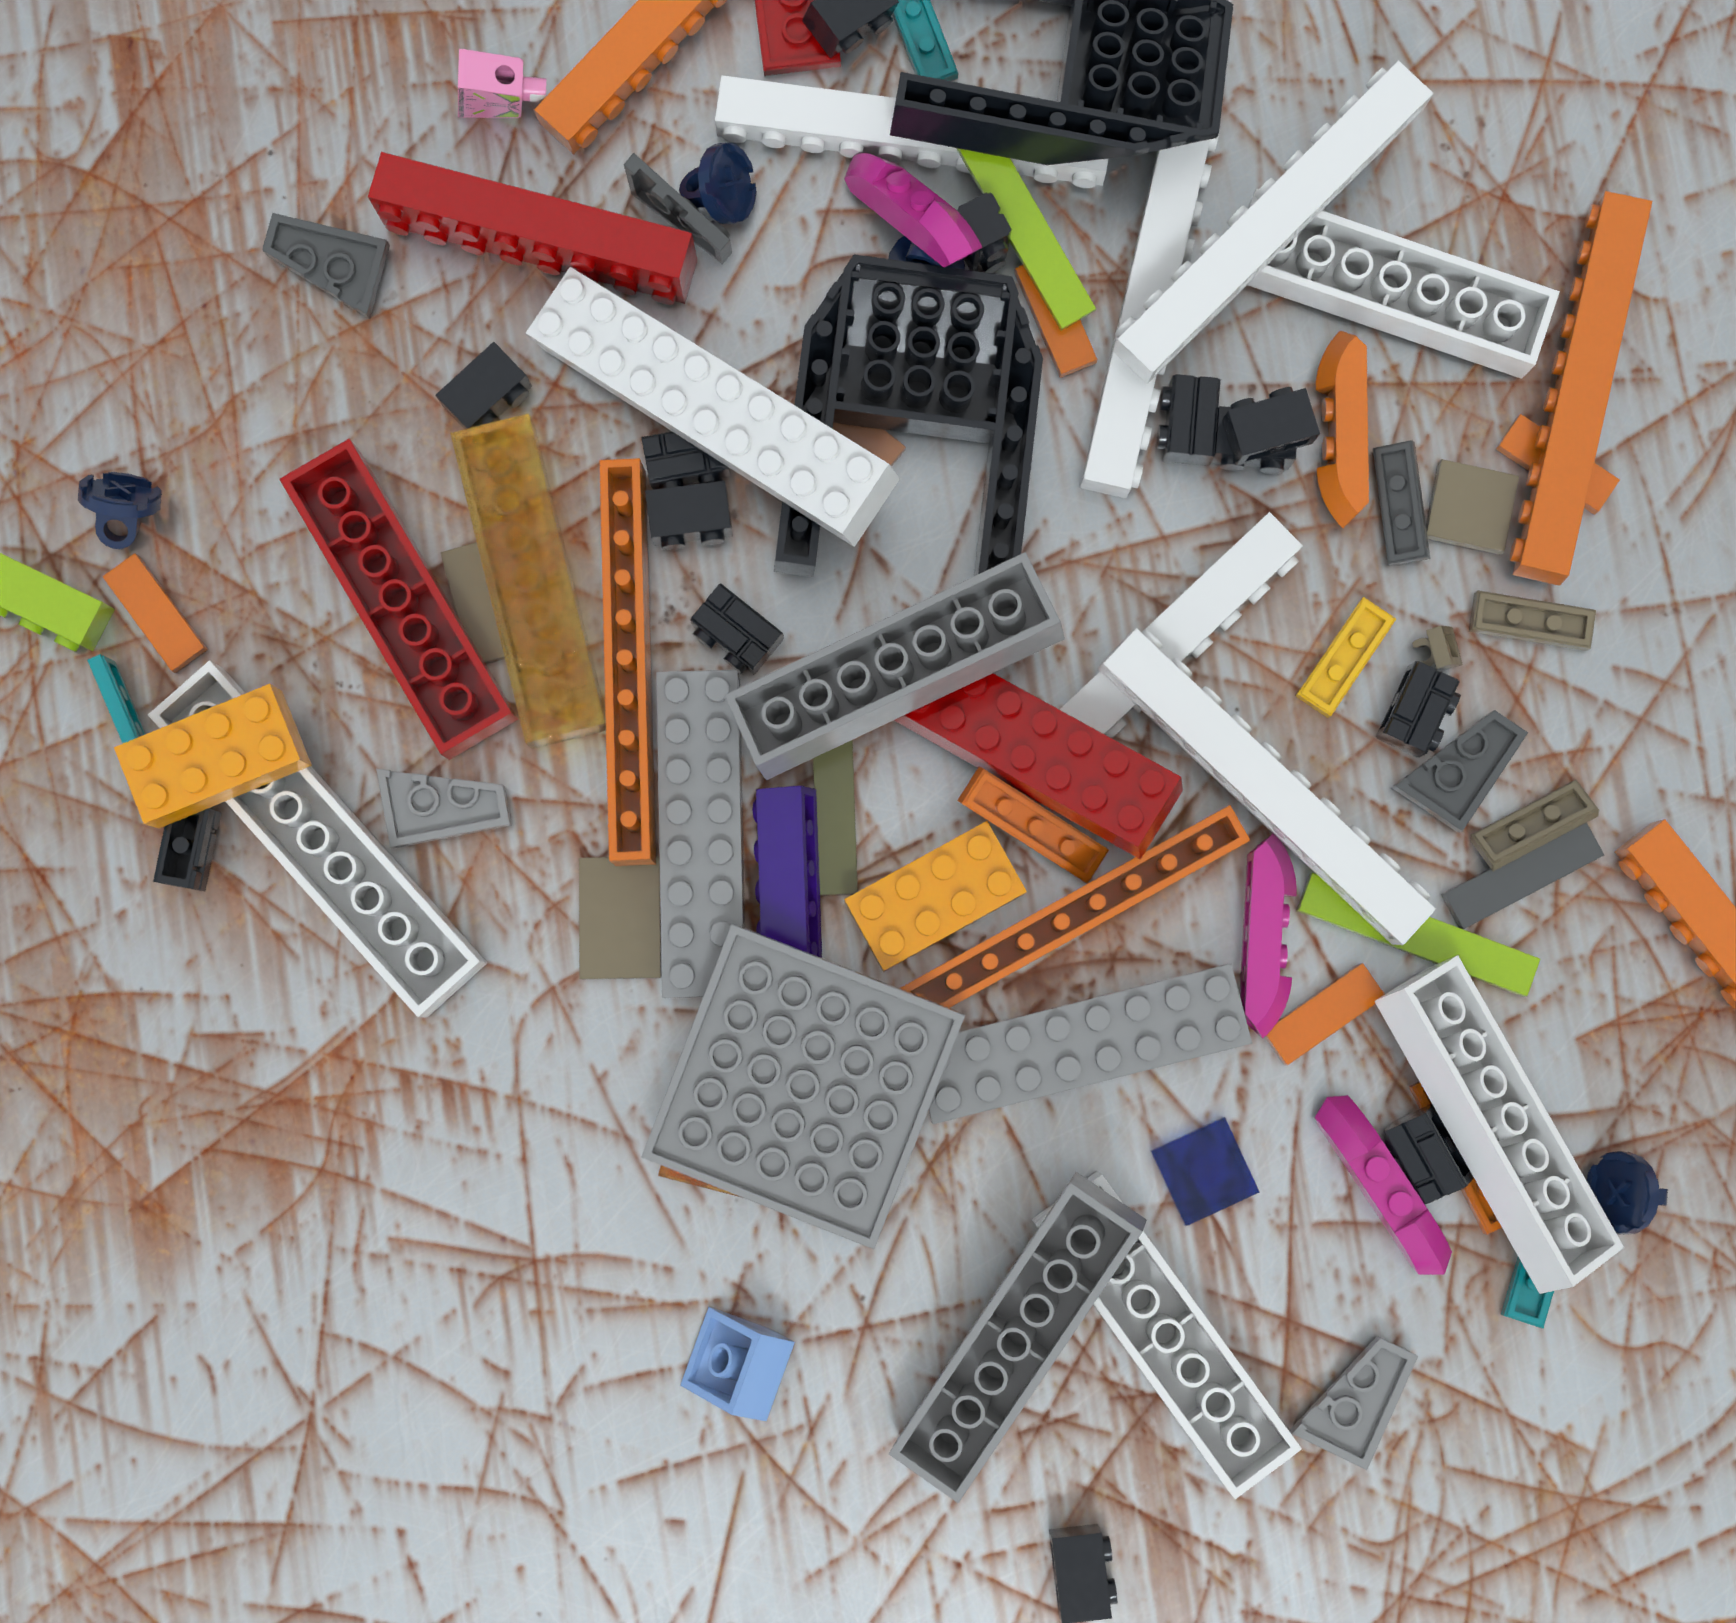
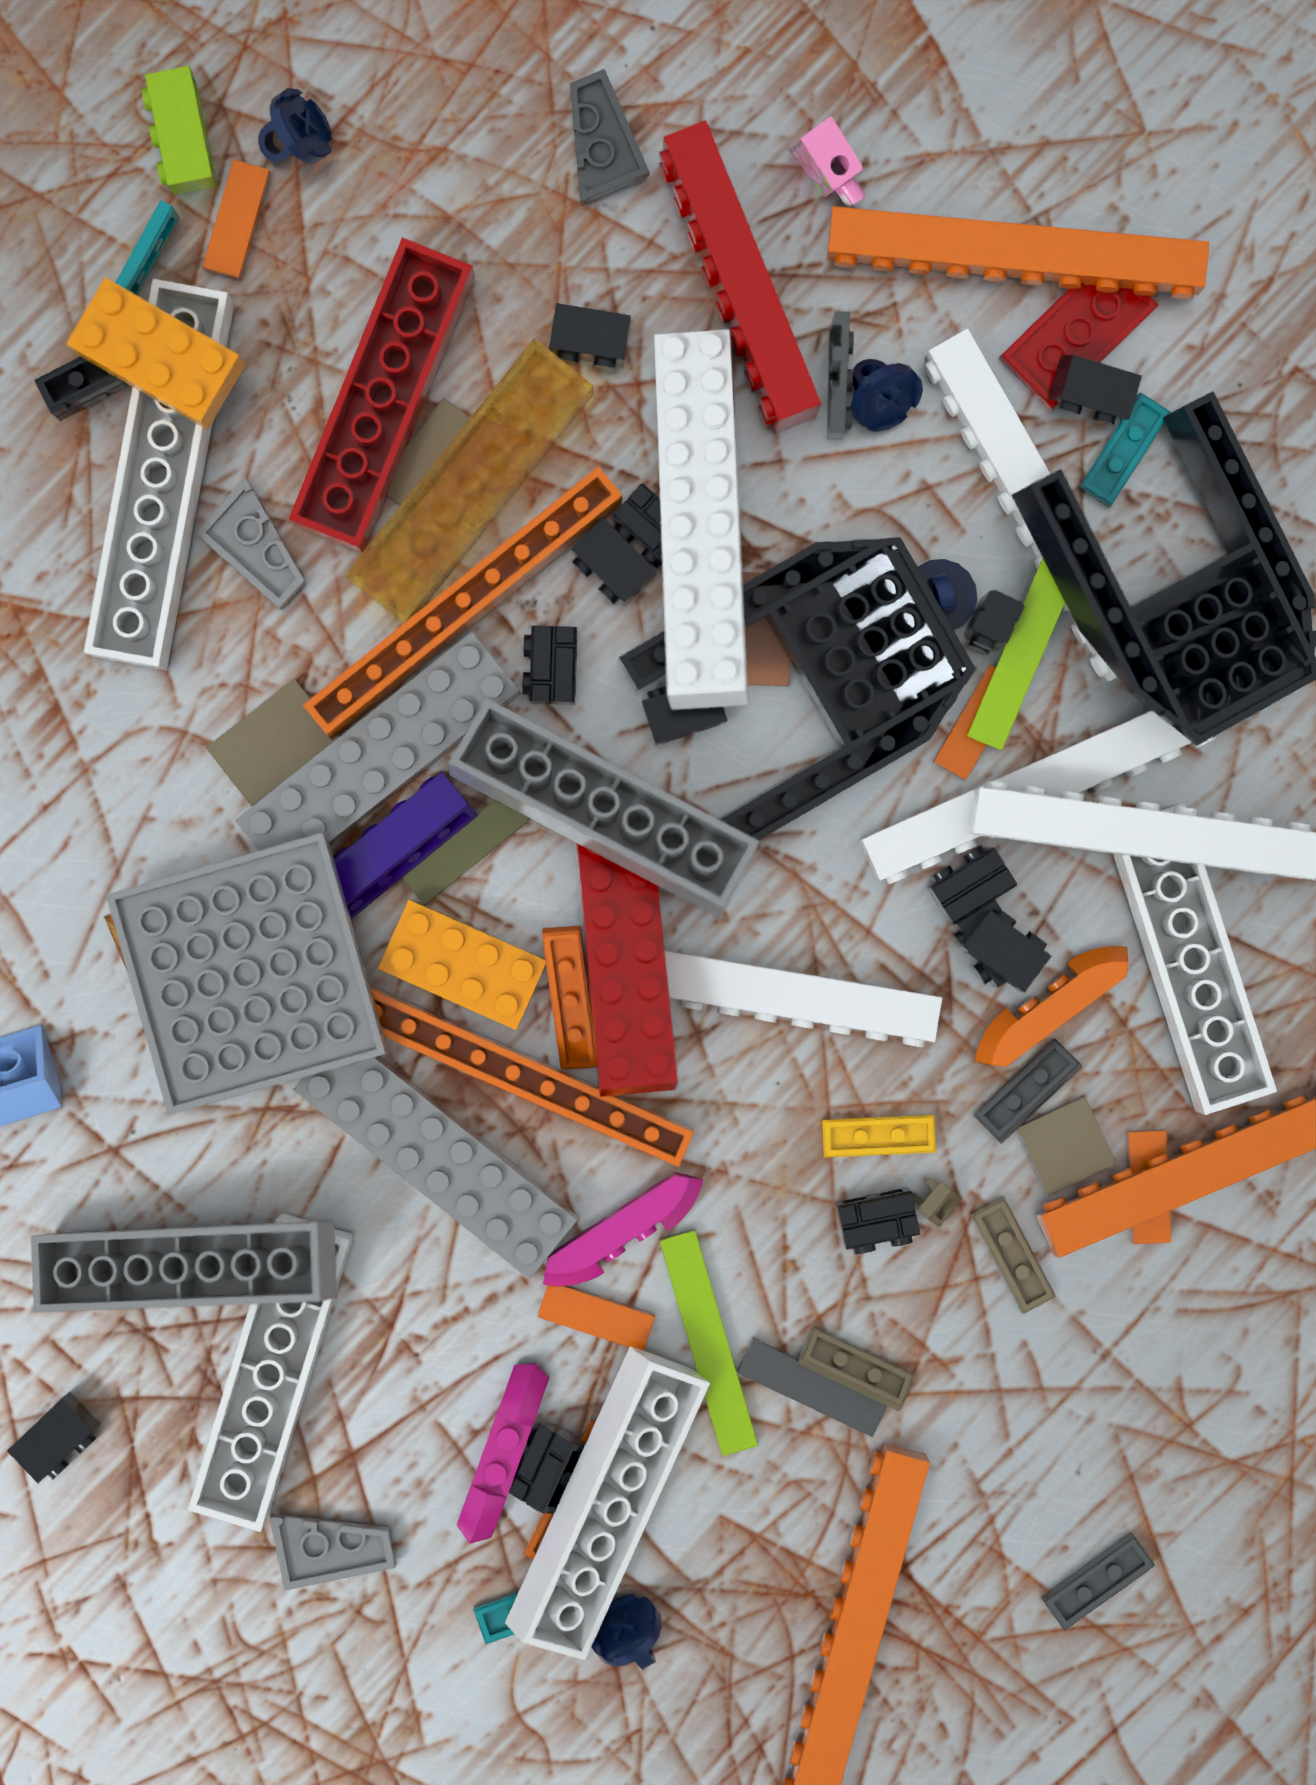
camera: 55 degrees right, 5 degrees up
dark pink brick [844,153,983,268] -> none
white brick [1097,628,1436,945] -> none
clear blue tile [1150,1117,1259,1226] -> none
dark grey wing [1391,710,1528,833] -> none
none -> black brick [642,686,728,746]

